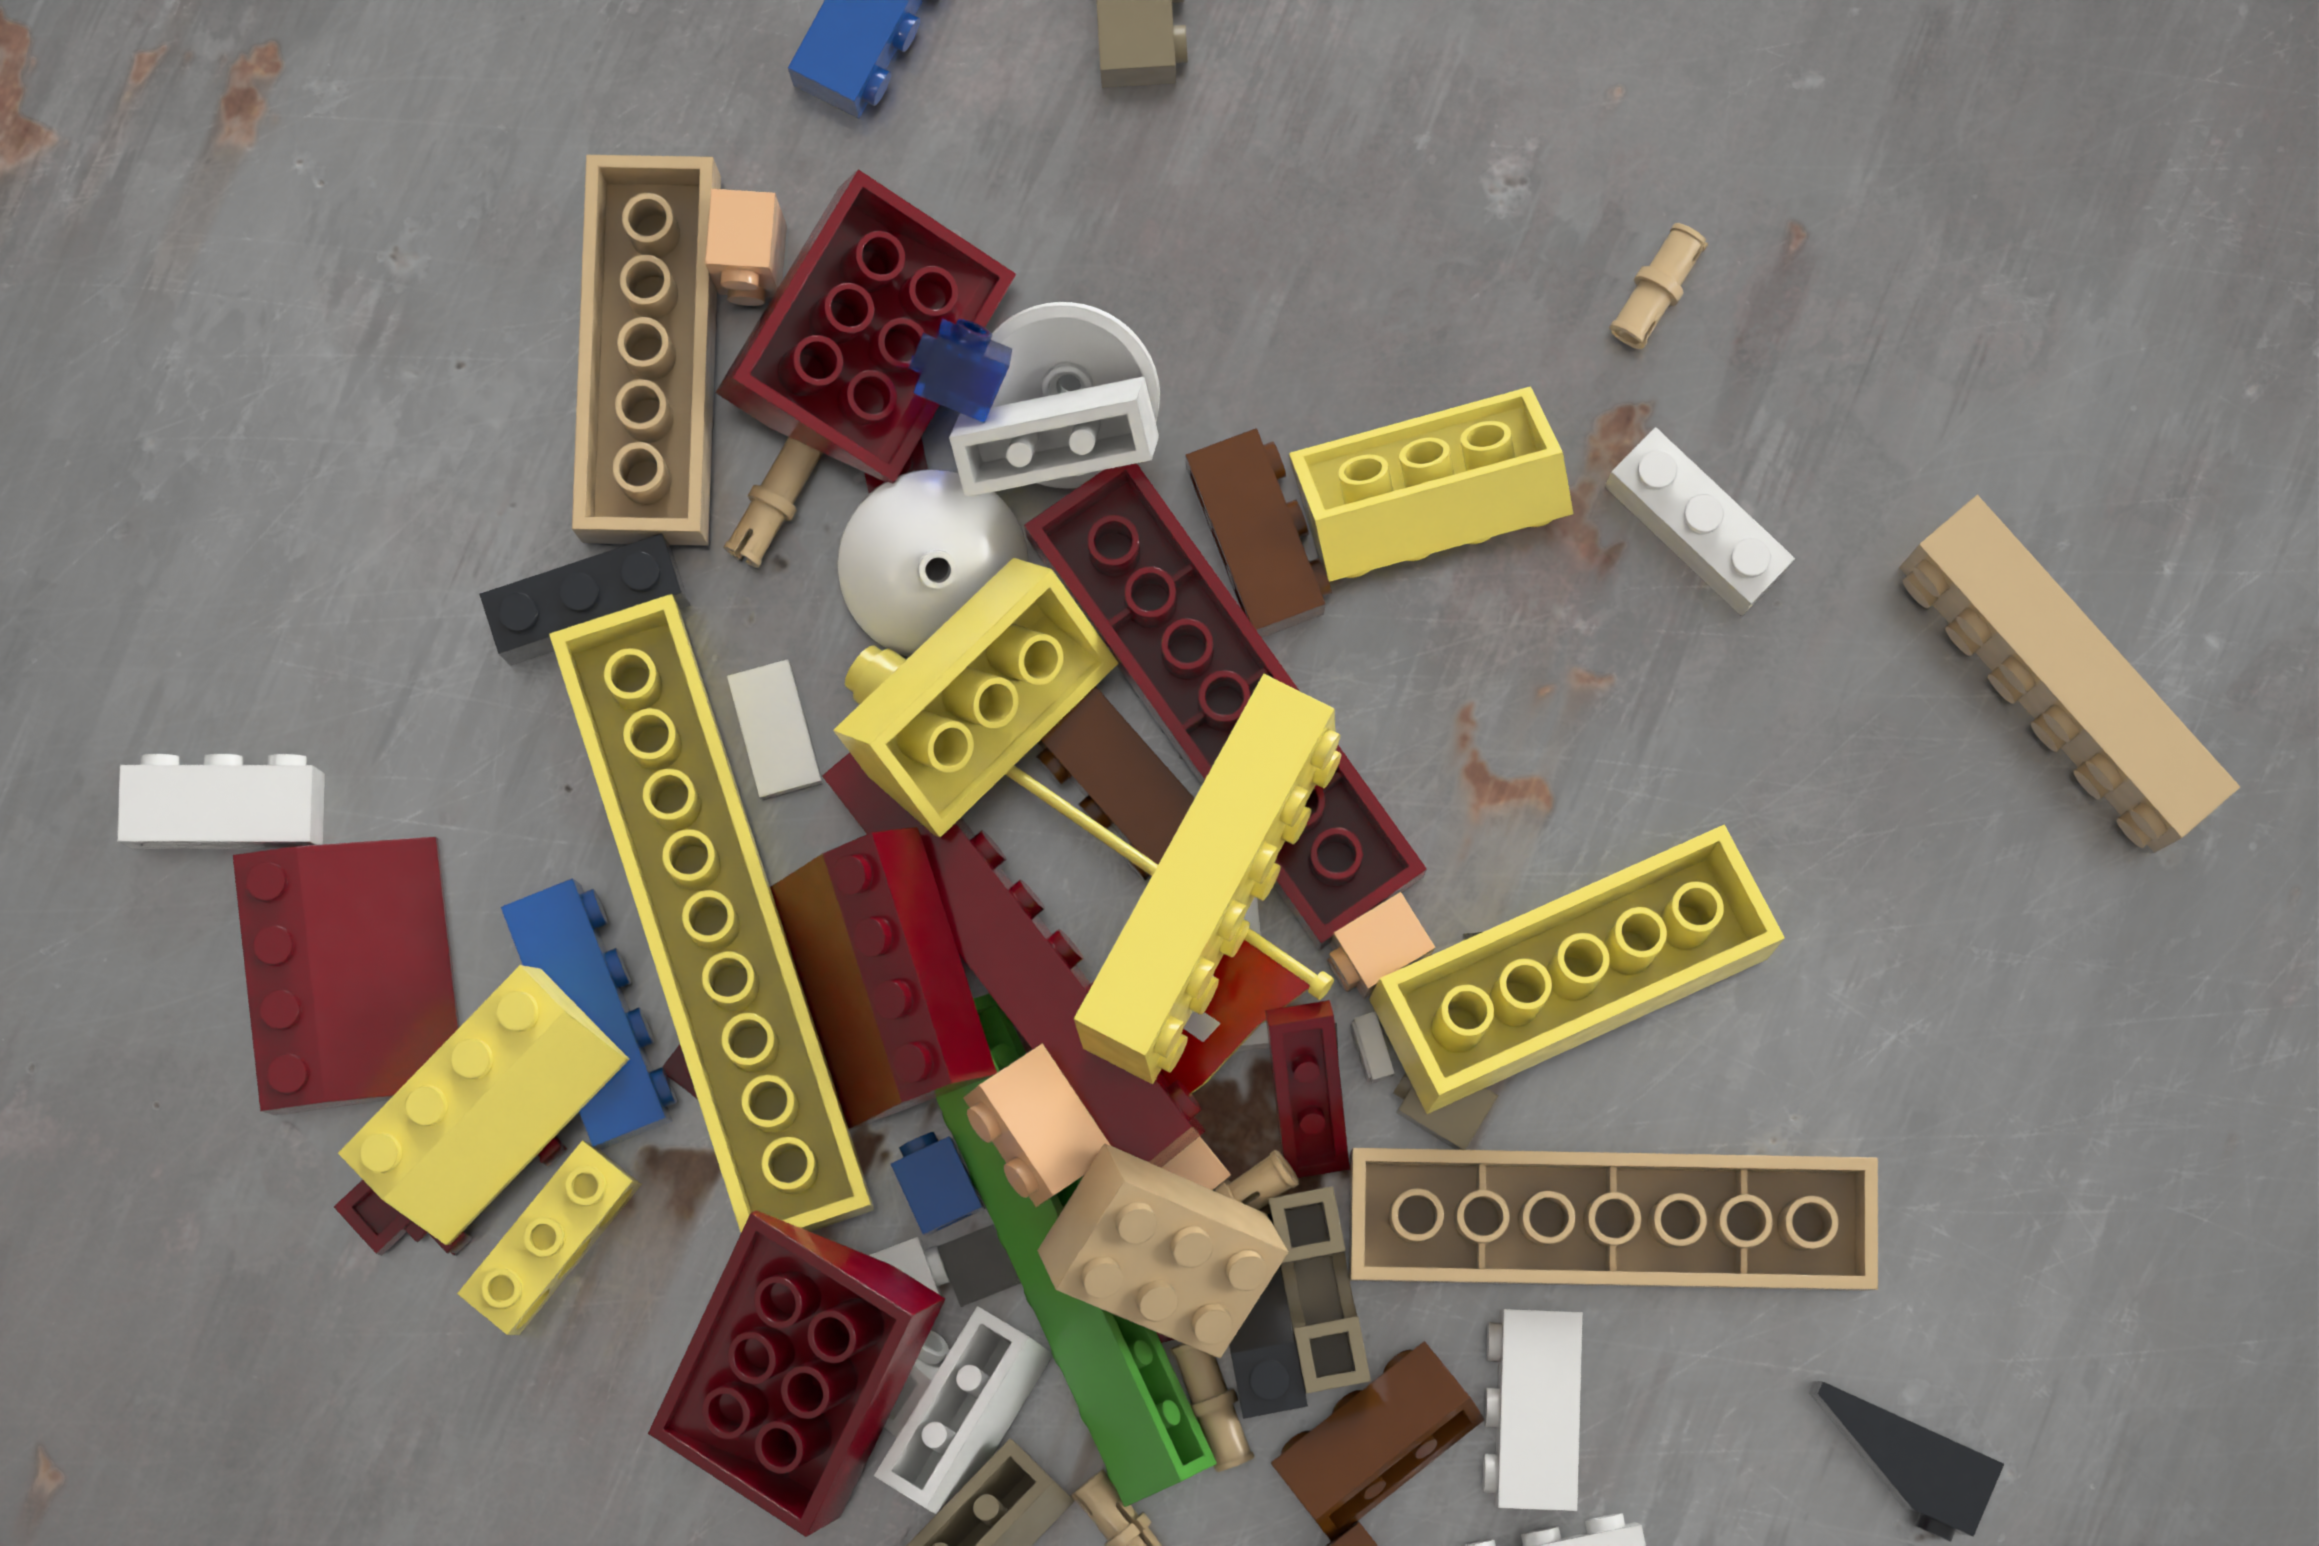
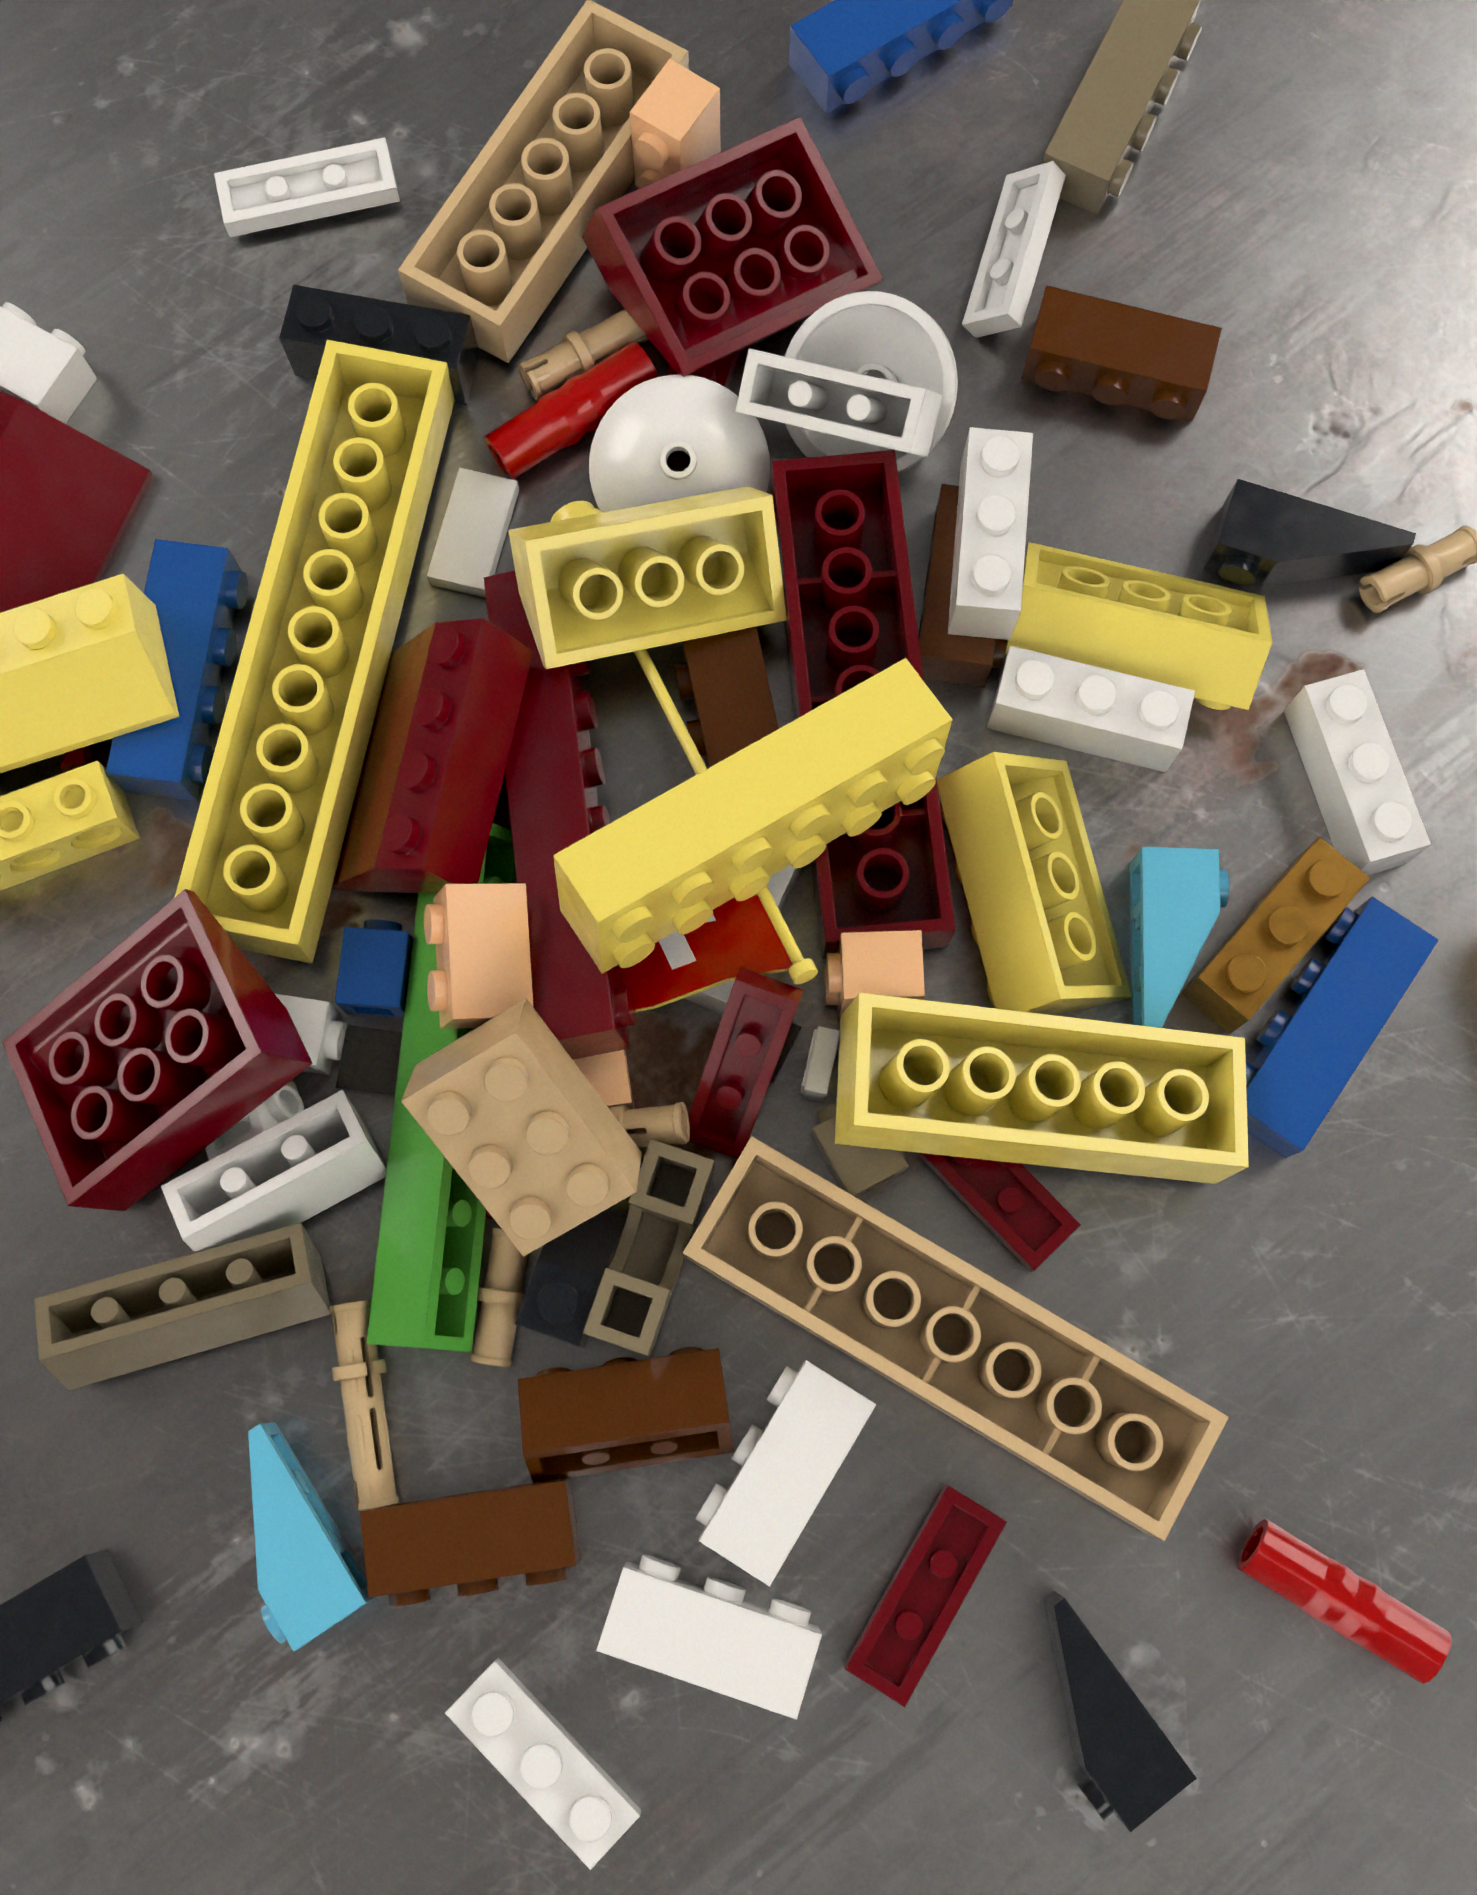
camera: 25 degrees right, 5 degrees down
clear blue brick [908,319,1013,423] -> none
none -> white plate [214,137,400,237]
none -> red axle [483,341,659,480]
none -> dark red plate [843,1484,1007,1707]
none -> dark red plate [915,1152,1081,1272]
none -> light yellow slope [937,752,1132,1015]
none -> white brick [948,427,1033,640]
none -> white plate [962,161,1066,338]
none -> white brick [986,646,1195,773]
none -> reddish brown brick [1021,285,1222,421]
none -> medium azure slope [1129,847,1229,1028]
none -> pearl gold brick [1181,837,1370,1034]
none -> black slope [1203,479,1416,587]
none -> red axle [1237,1519,1452,1684]
none -> blue brick [1246,896,1439,1158]

